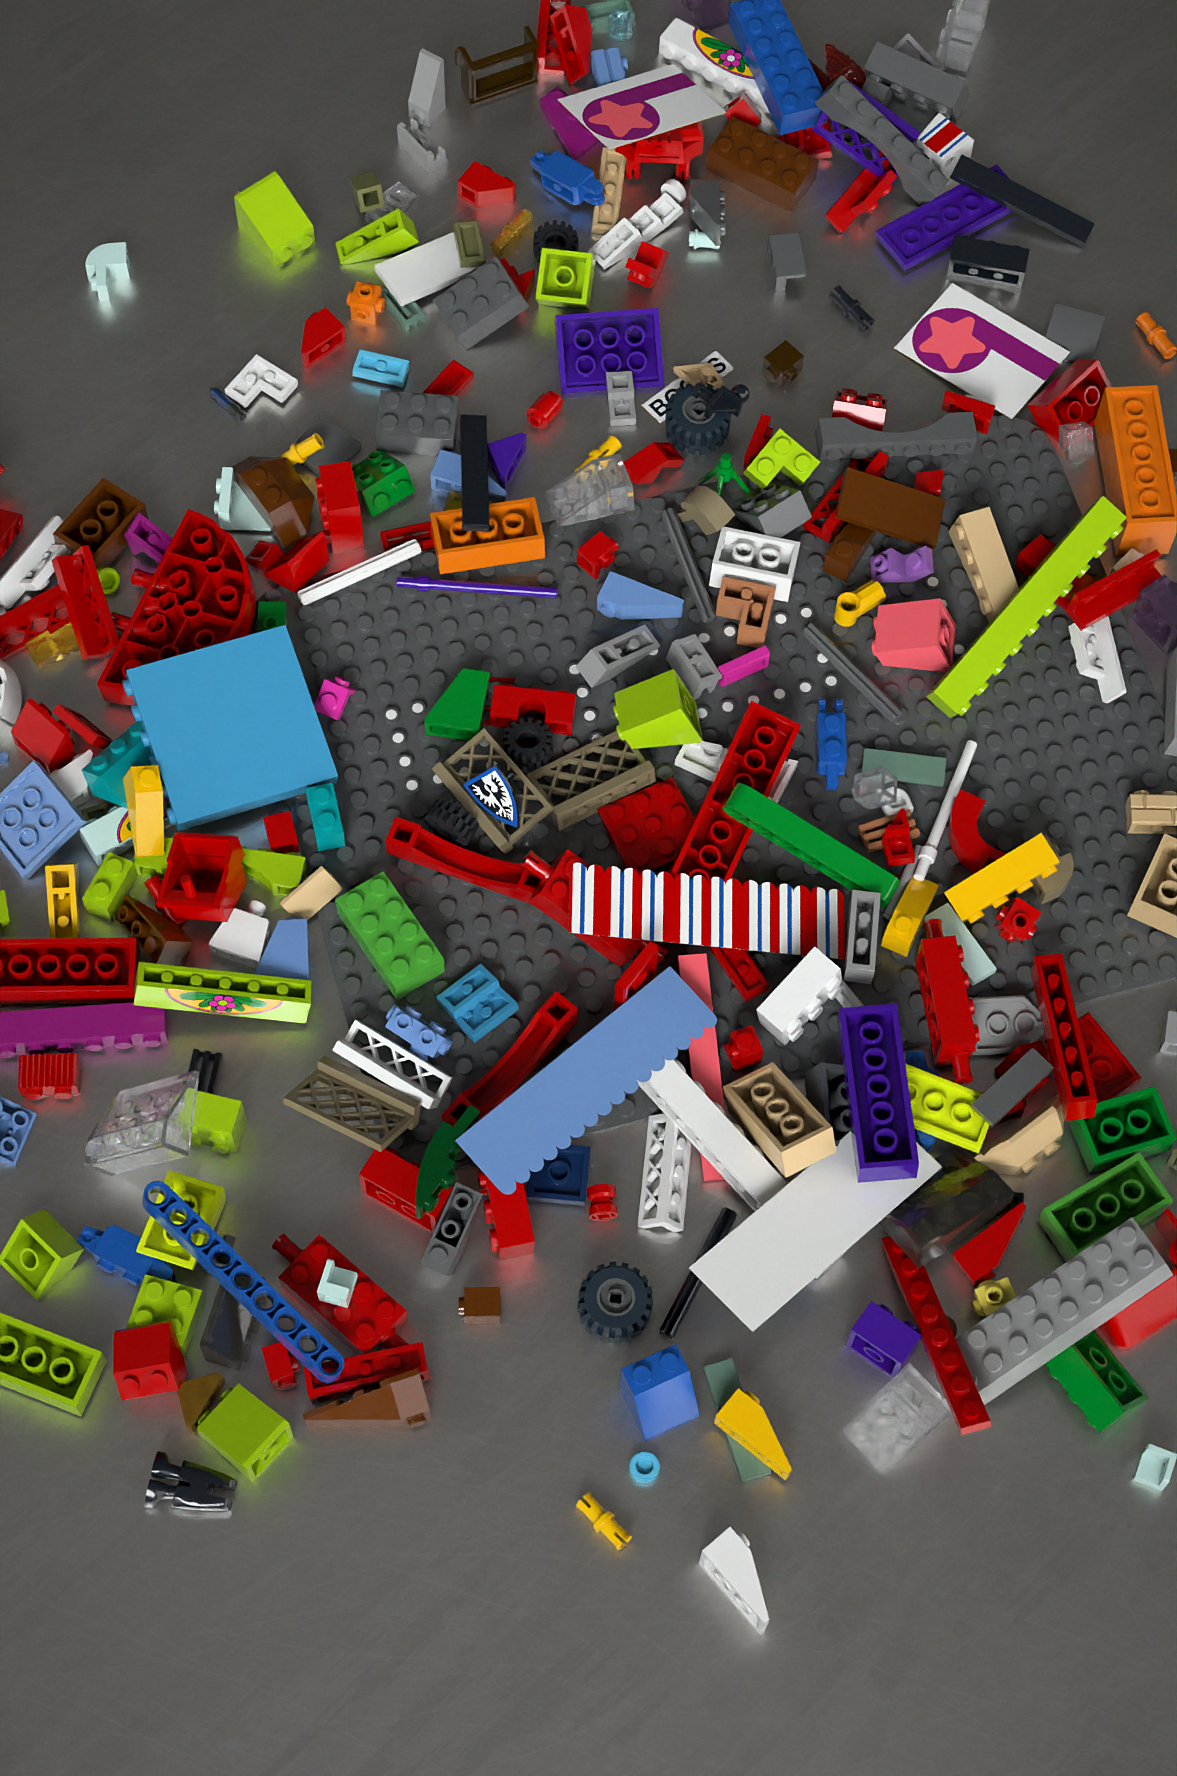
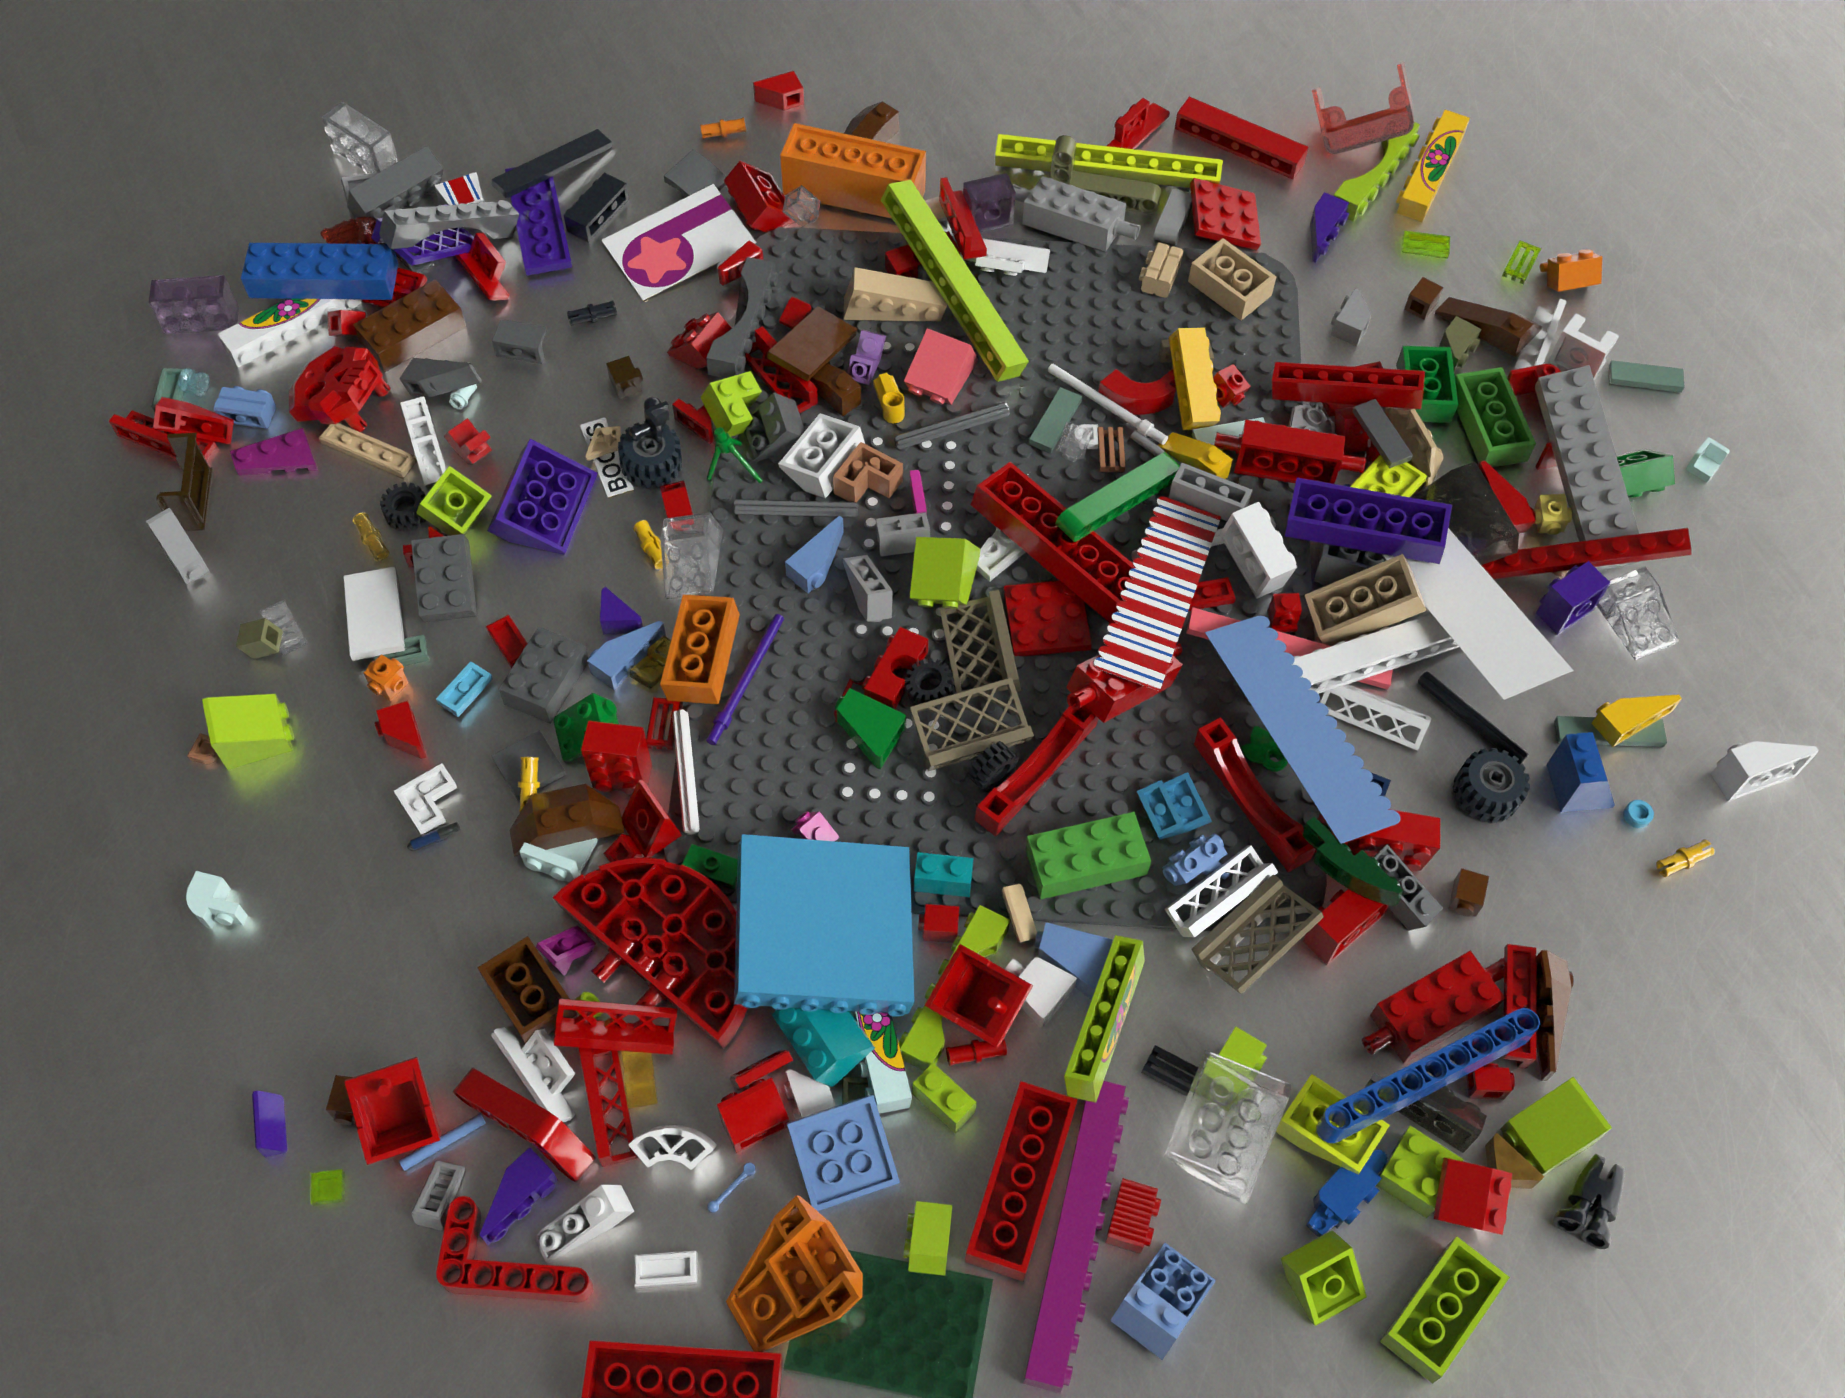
camera: 70 degrees left, 5 degrees down
yellow slope [45,862,80,938] -> none
reddish brown slope [115,894,194,966] -> none
yellow slope [123,765,164,858] -> none
light aqua panel [317,1259,358,1308] -> none
lime slope [335,208,419,265] -> none
light grey hinge [397,117,448,174] -> none
olive tile [453,221,486,268] -> none
red slope [457,161,516,208] -> none
black tile [460,414,489,532] -> none
shield [463,765,519,828] -> none
red brick [526,391,563,429] -> none
blue hinge [530,150,605,206] -> none
sticker [557,64,727,150] -> none
red brick [577,531,619,580] -> none
red wheel [587,1184,618,1221] -> none
light grey slope [606,371,636,427] -> none
red tile [614,941,659,1011] -> none
white tile [661,179,686,205] -> none
dark tan brick [677,486,735,535] -> none
blue hinge [815,699,847,790] -> none
red slope [881,808,916,867] -> none

